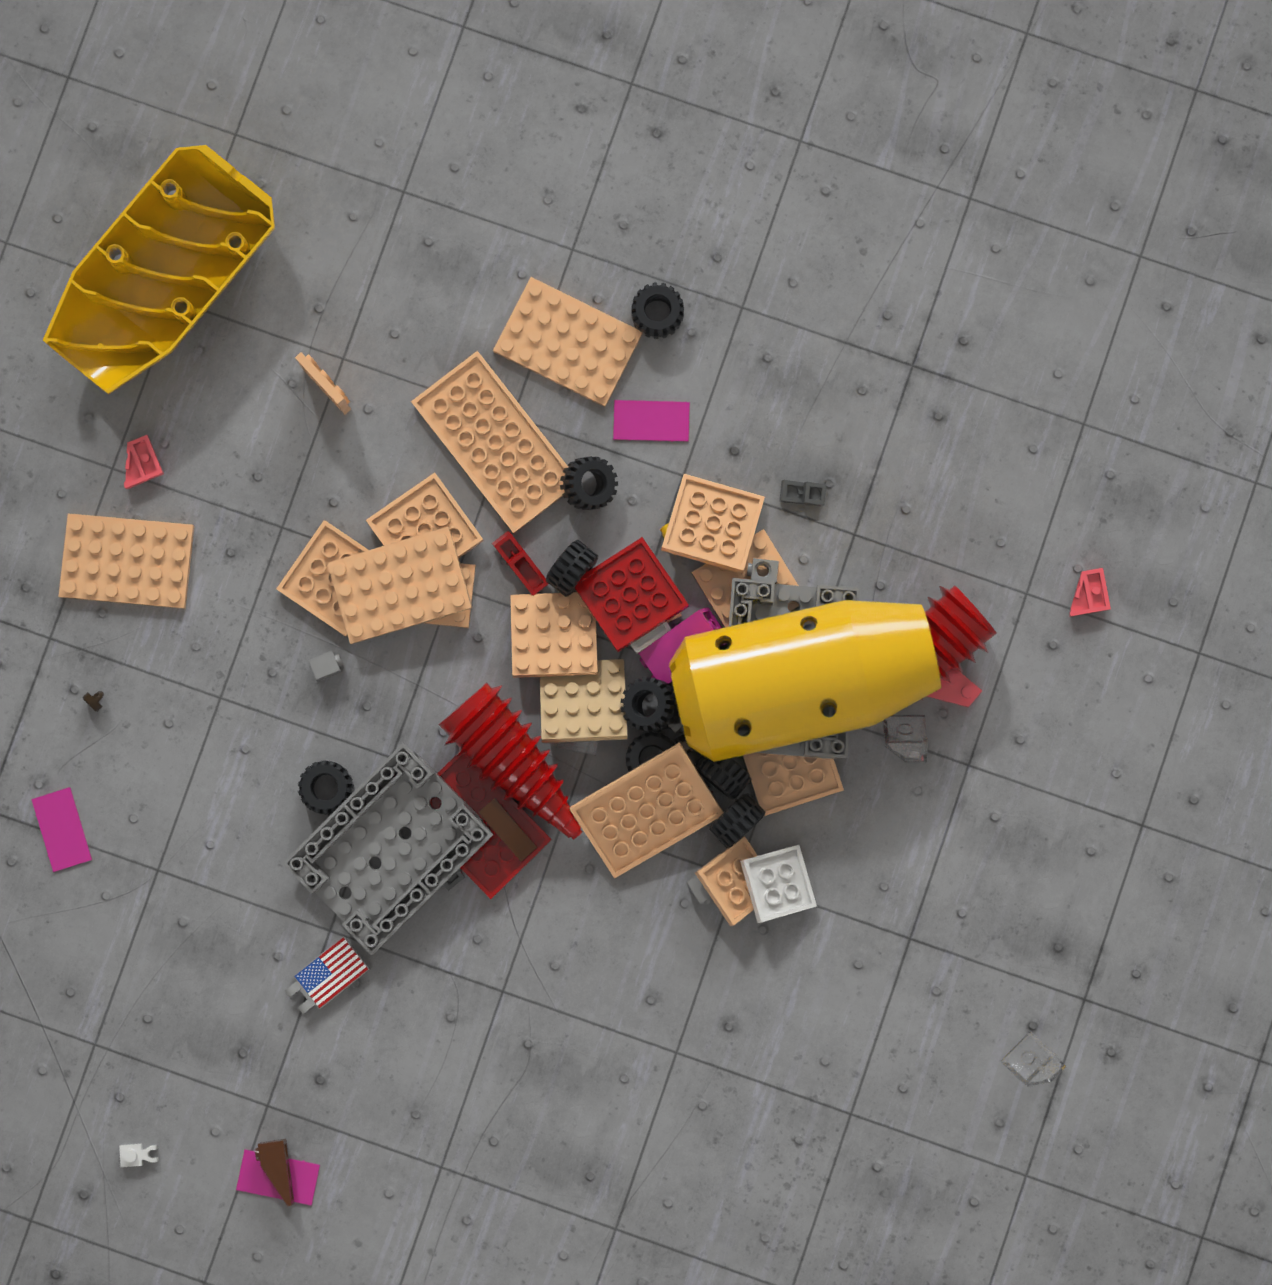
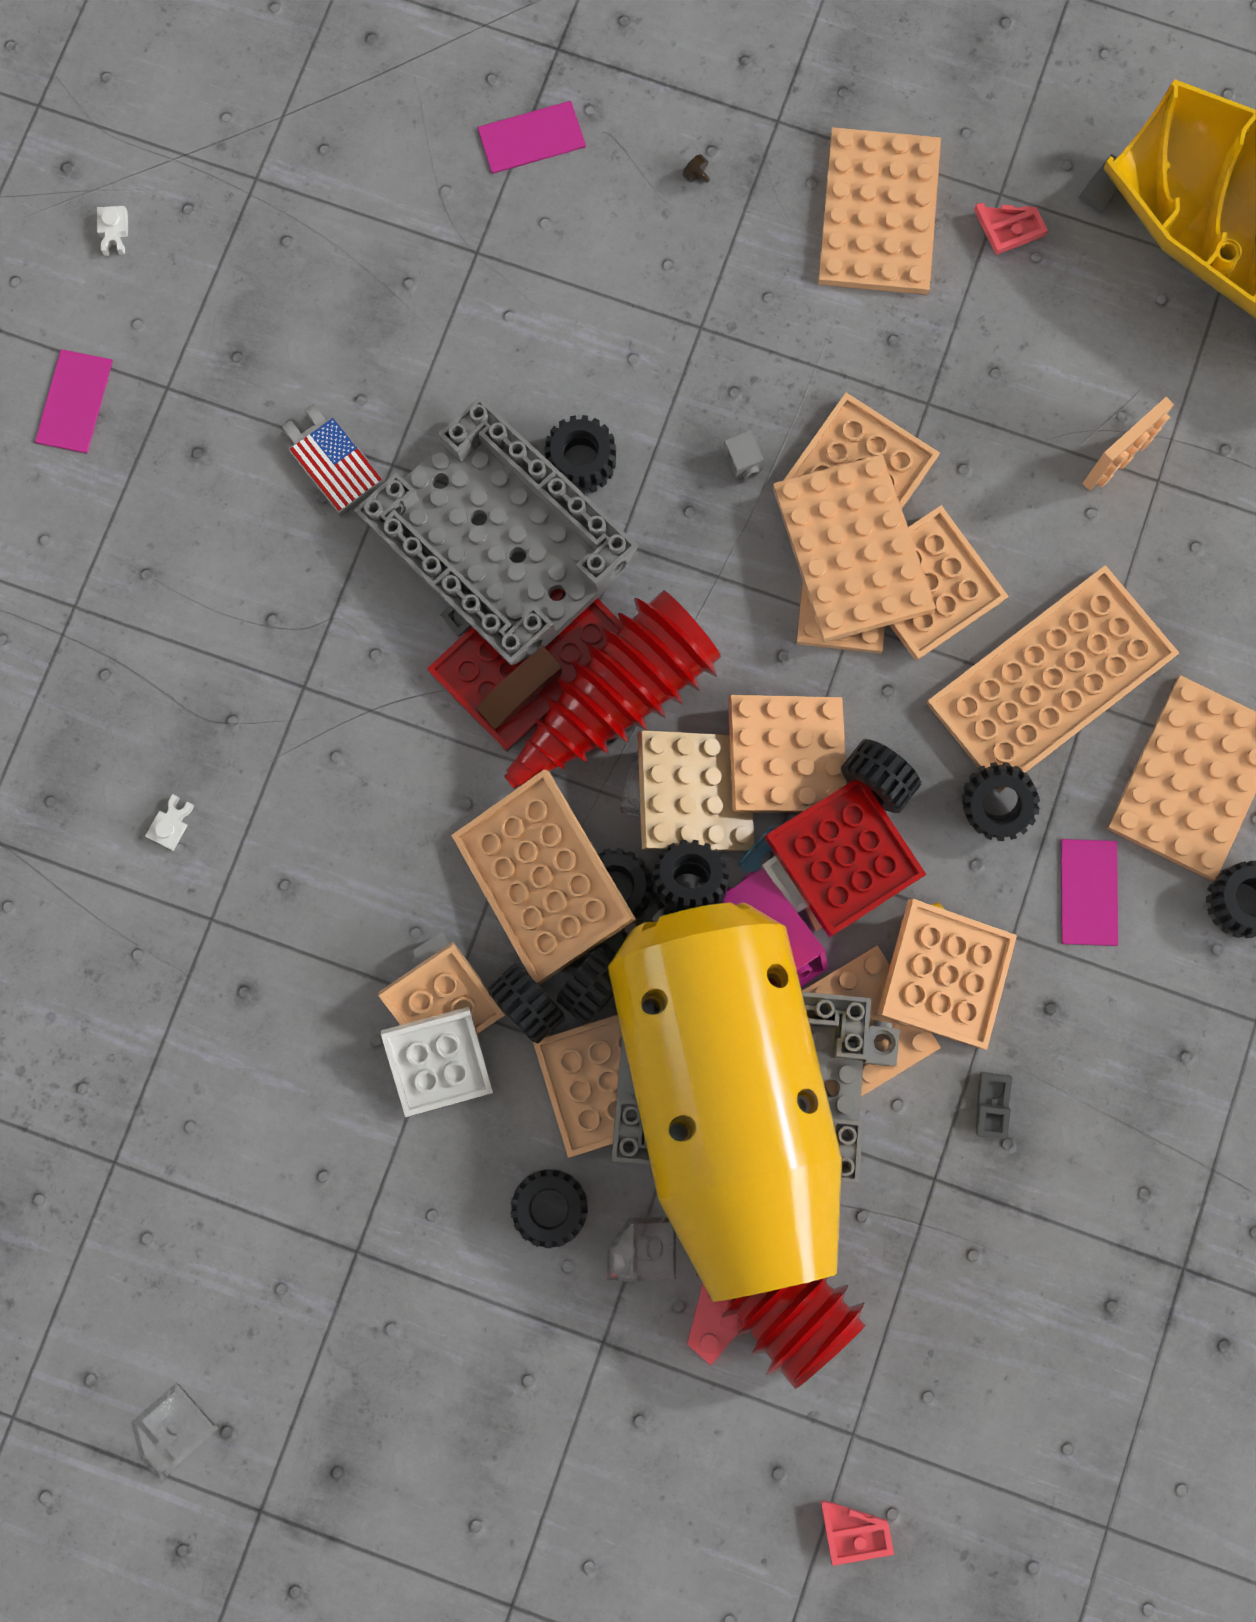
camera: 85 degrees right, 5 degrees down
reddish brown slope [255,1139,295,1206] -> none
red slope [491,531,549,596] -> none
none -> white plate [145,794,194,851]
none -> black tyre [510,1169,588,1248]
none -> dark azure piece [738,826,773,874]
none -> dark grey slope [1079,154,1118,213]

